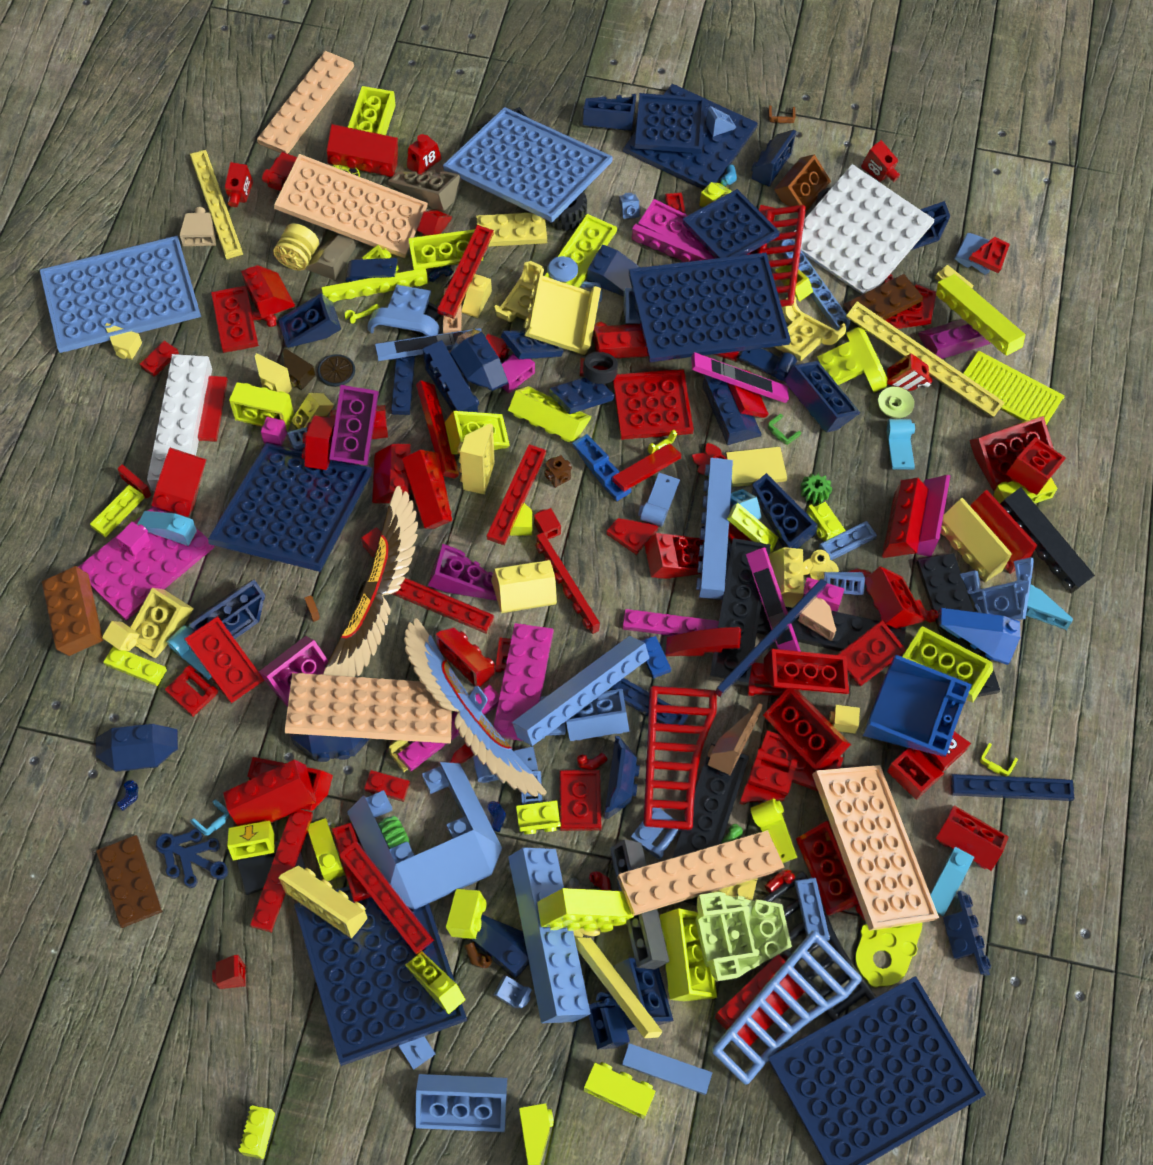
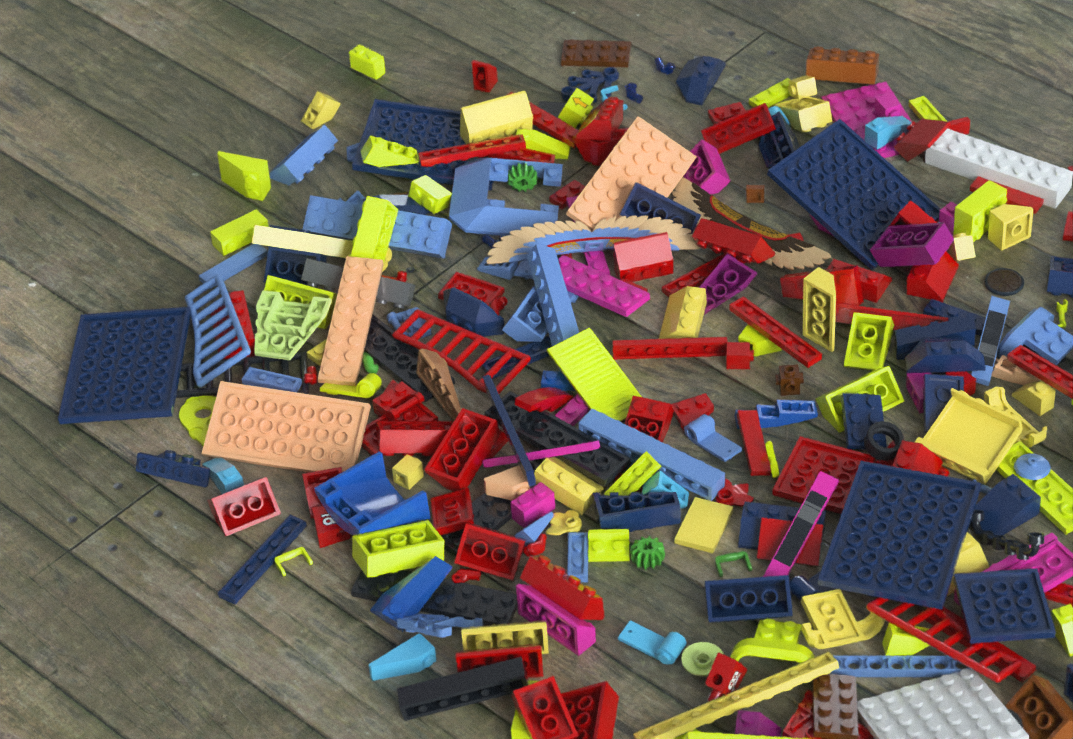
camera: 125 degrees right, 20 degrees down
dark brown slope [283,348,315,390] -> none
neon yellow bracket [516,800,561,835] -> none
none -> light yellow slope [301,91,341,129]
none -> neon yellow window [547,328,642,422]
none -> dark blue slope [619,182,701,234]
none -> clear blue arm [626,82,643,104]
none -> red slope [692,218,776,264]
none -> black bar [971,510,1045,560]

